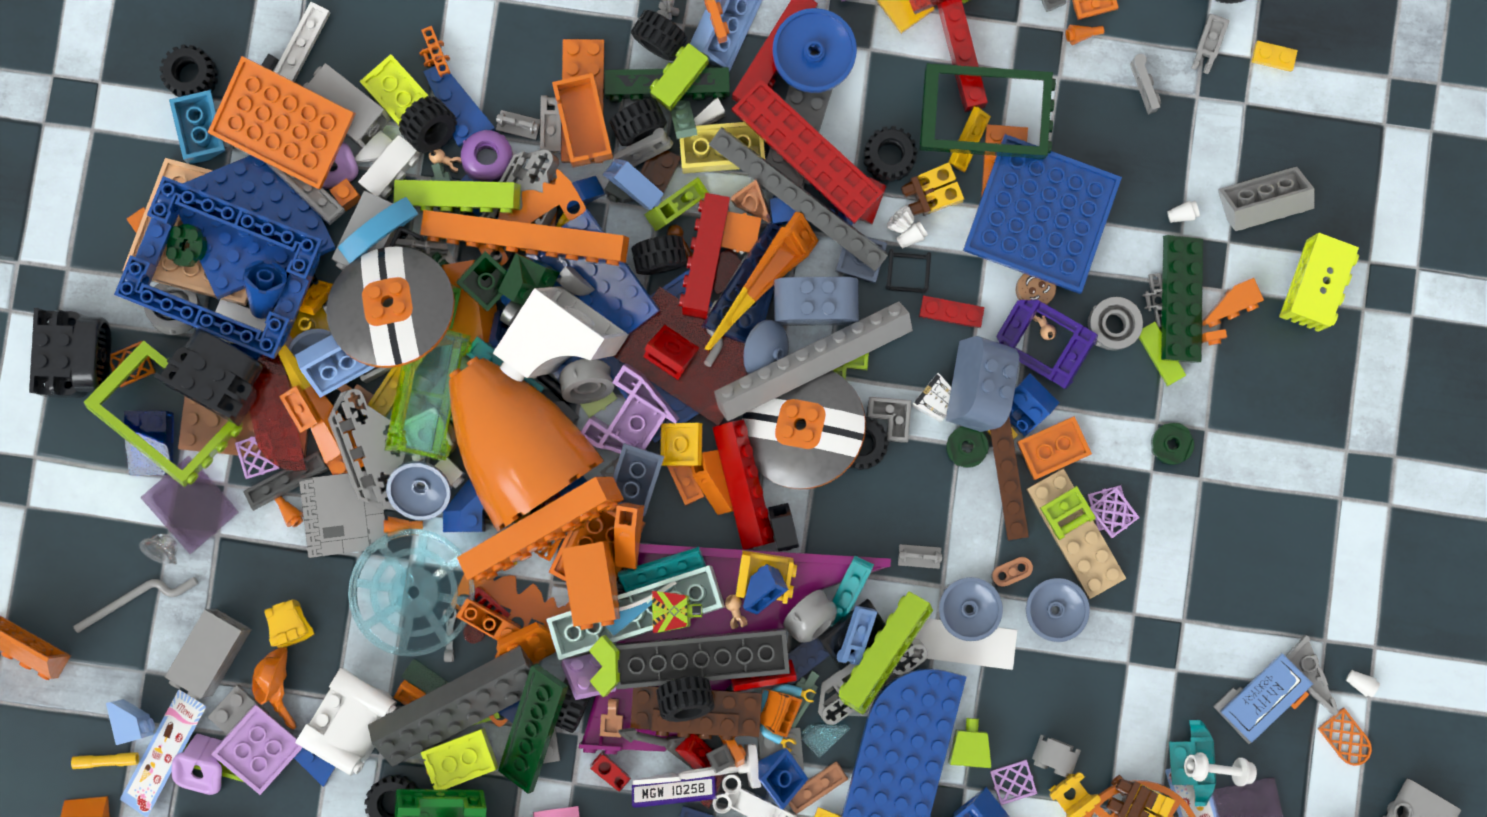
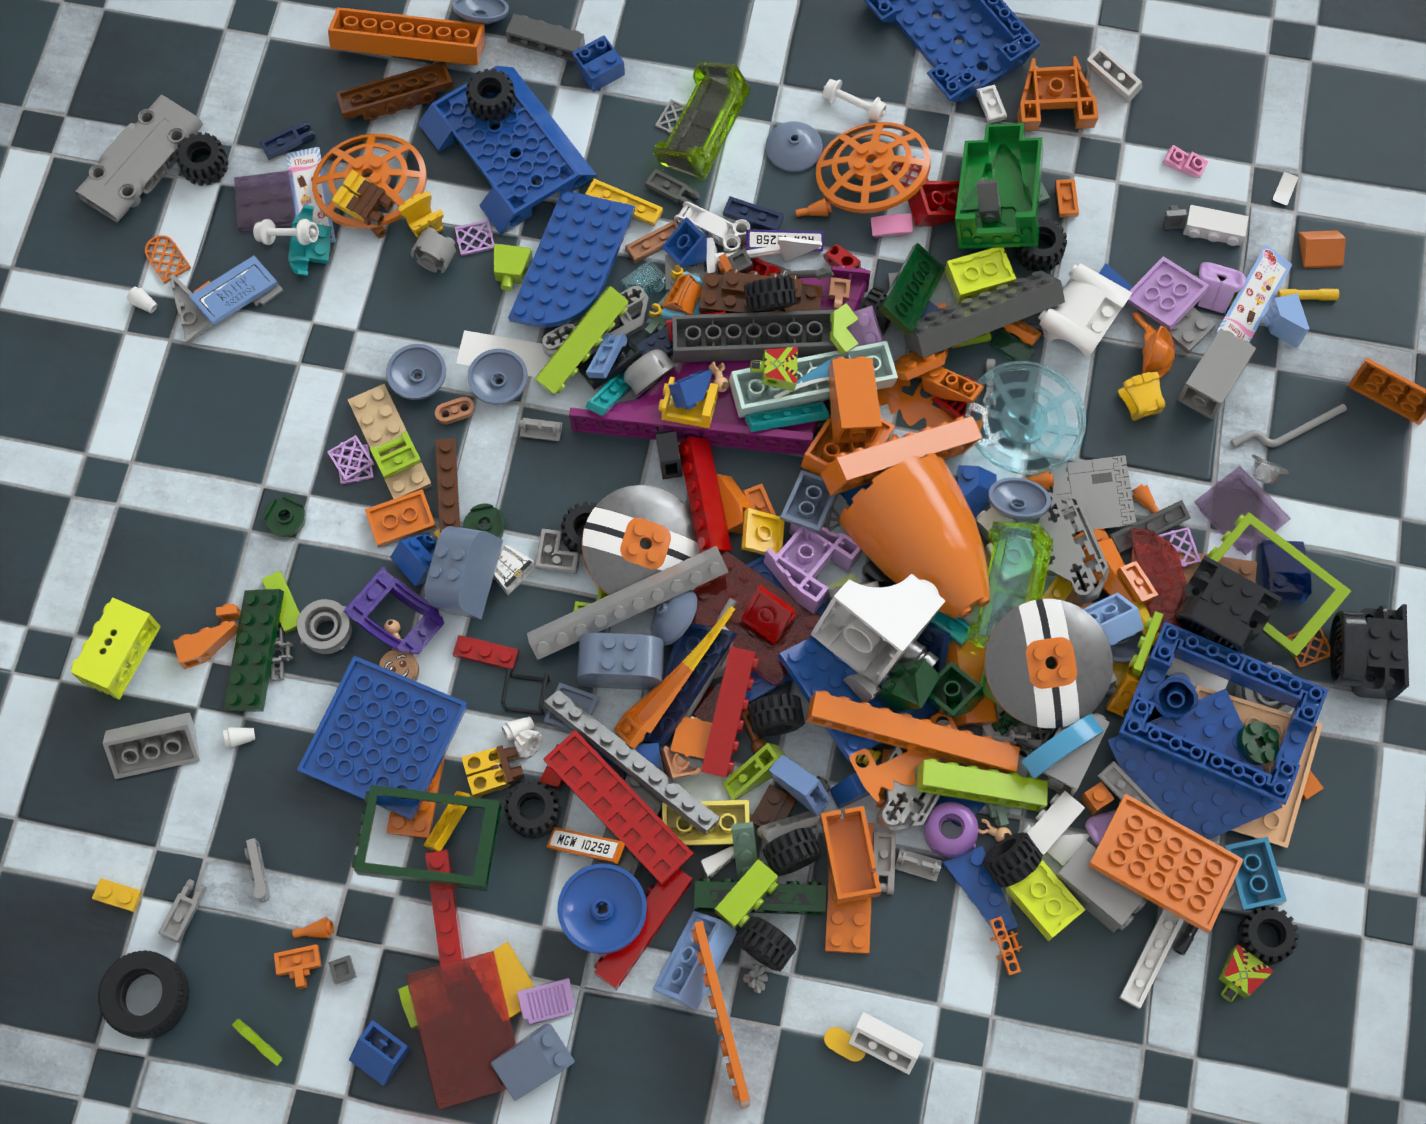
camera: 170 degrees left, 15 degrees down
orange slope [614,502,644,569] -> none
none -> tile [547,827,625,864]
none -> lime plate [1130,611,1163,677]
none -> torso [1219,945,1274,1002]

